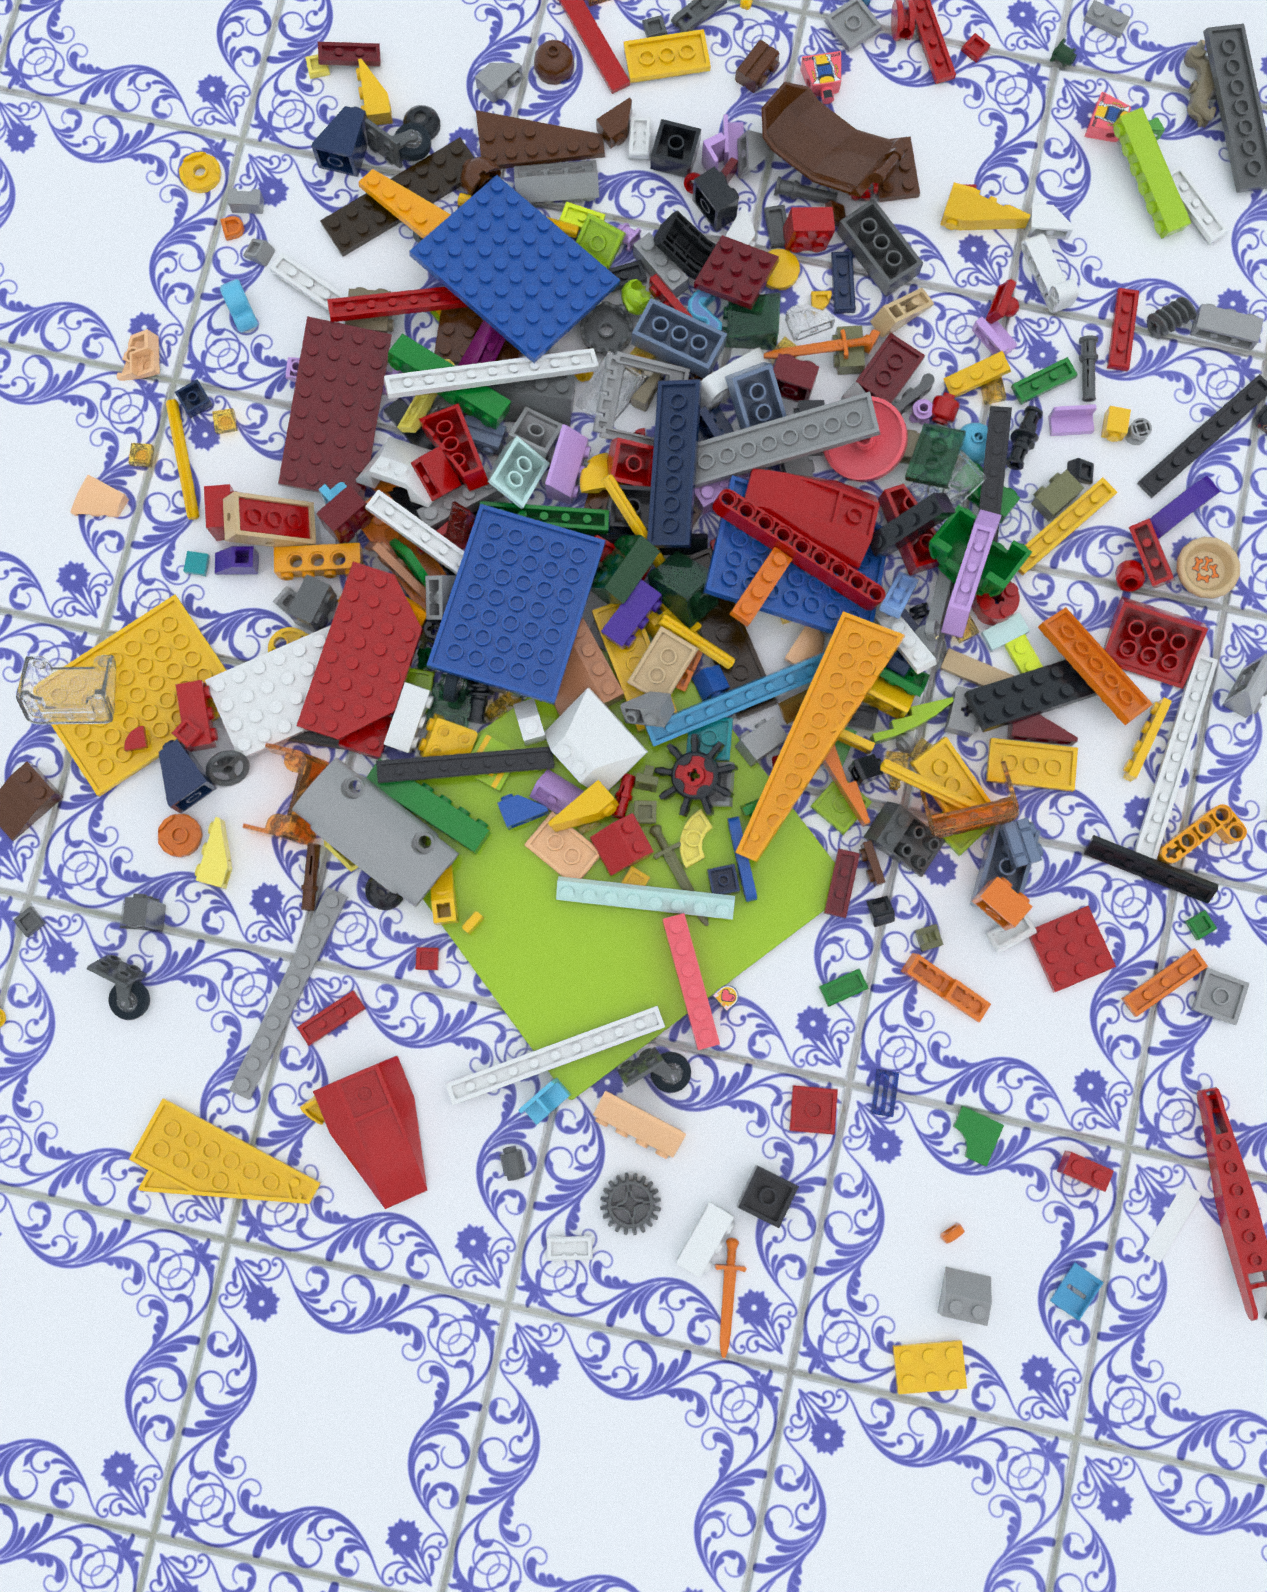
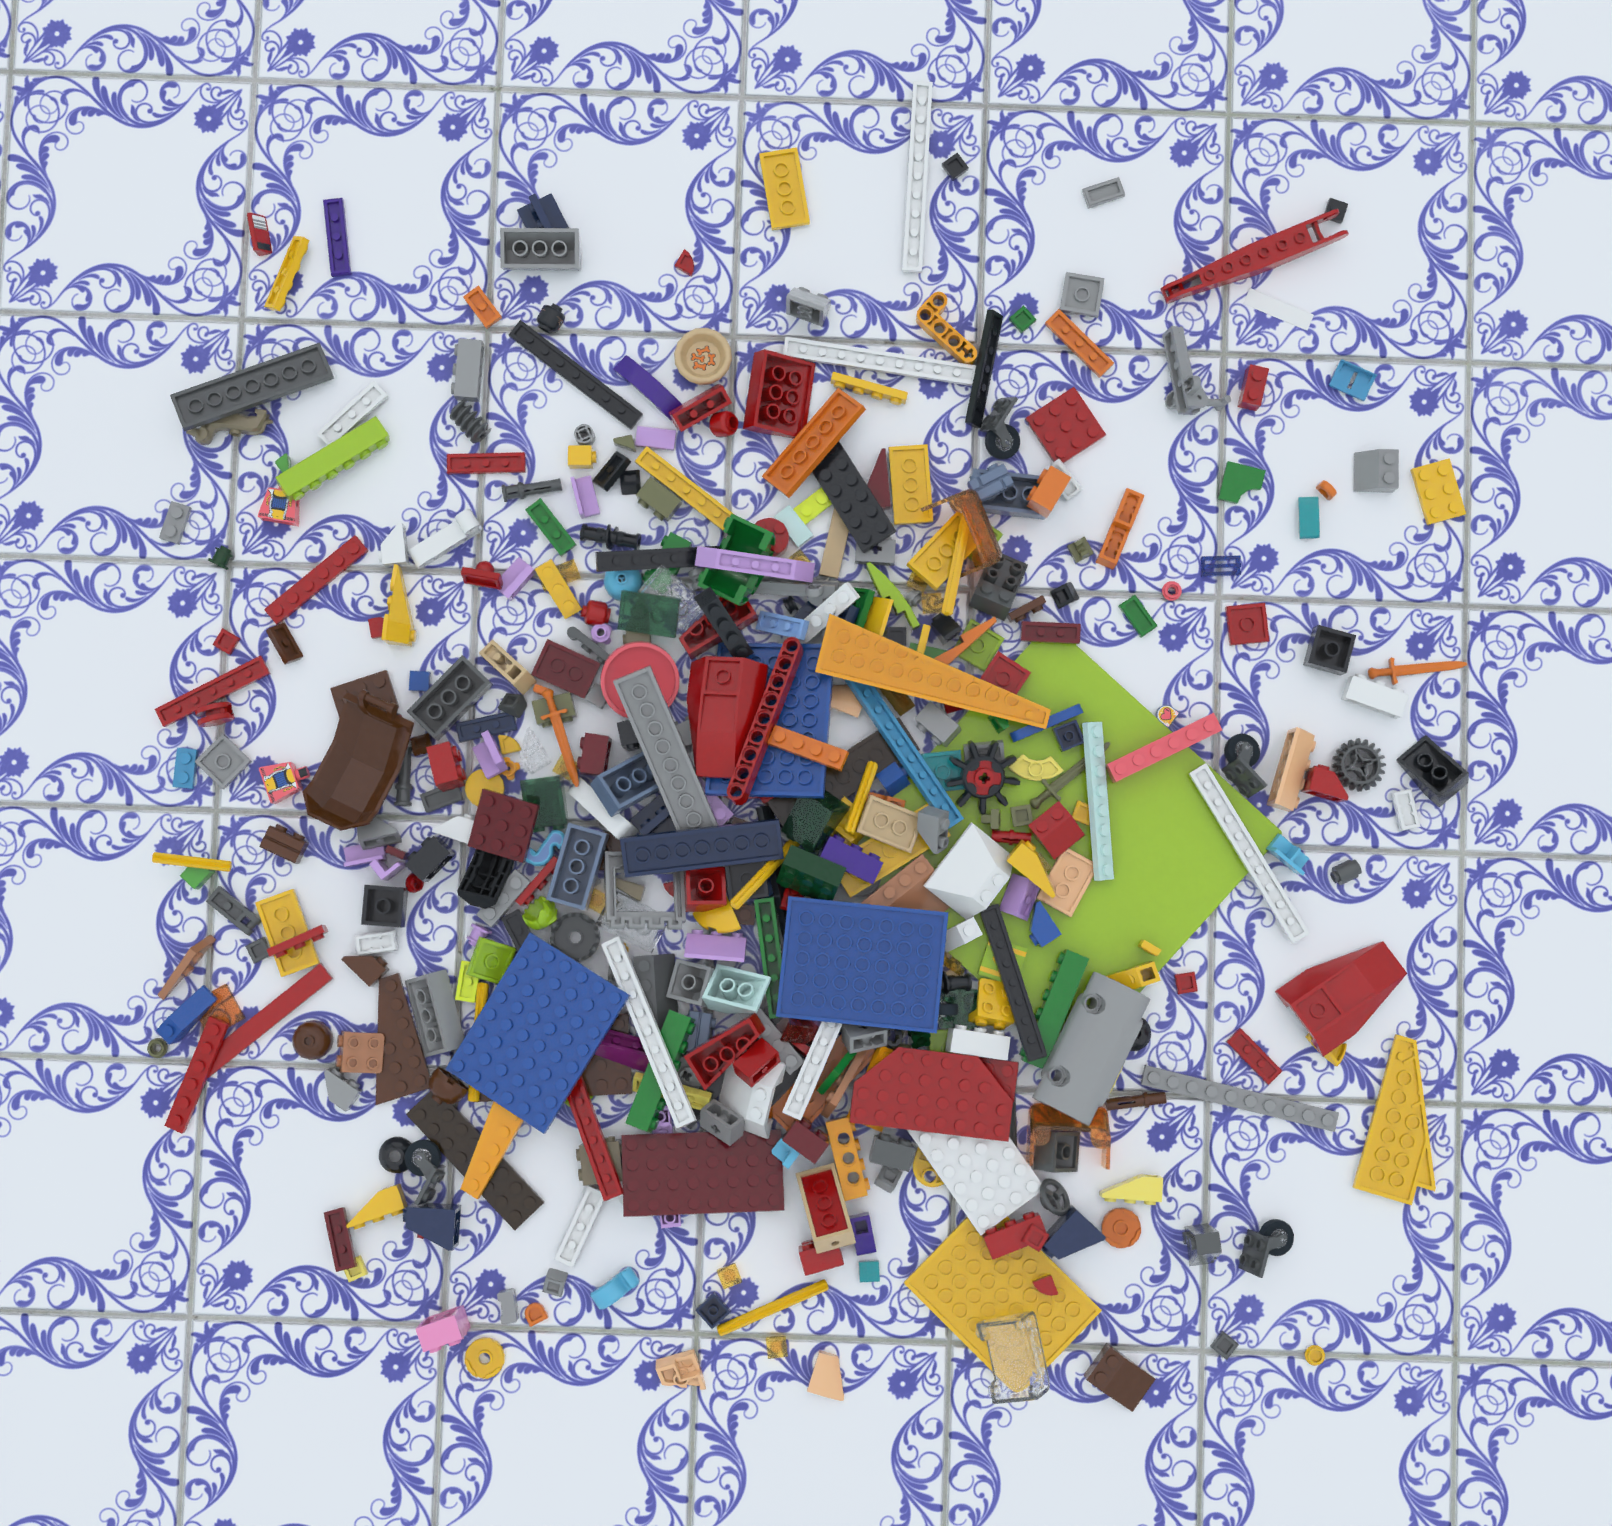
camera: 105 degrees left, 5 degrees up
none -> red plate [264,535,369,625]
none -> reddish brown plate [266,623,303,665]
none -> red plate [266,925,329,958]
none -> nougat bracket [336,1030,384,1073]
none -> blue tile [409,671,431,692]
none -> bright pink brick [416,1305,471,1353]
none -> lavender panel [472,730,508,779]
none -> dark grey slope [498,693,527,718]
none -> light orange plate [499,757,520,780]
none -> black plate [592,451,631,492]
none -> olive slope [613,435,636,452]
none -> lavender tile [635,426,676,451]
none -> light grey brick [700,1099,744,1146]
none -> plate [980,397,1020,459]
none -> red plate [980,651,1031,694]
none -> dark grey slope [1034,1129,1080,1173]
none -> light grey piece [1162,326,1231,415]
none -> coral plate [1162,581,1182,601]
none -> teal slope [1298,497,1320,539]
none -> red slope [1300,764,1349,802]
none -> black slope [1396,735,1469,807]

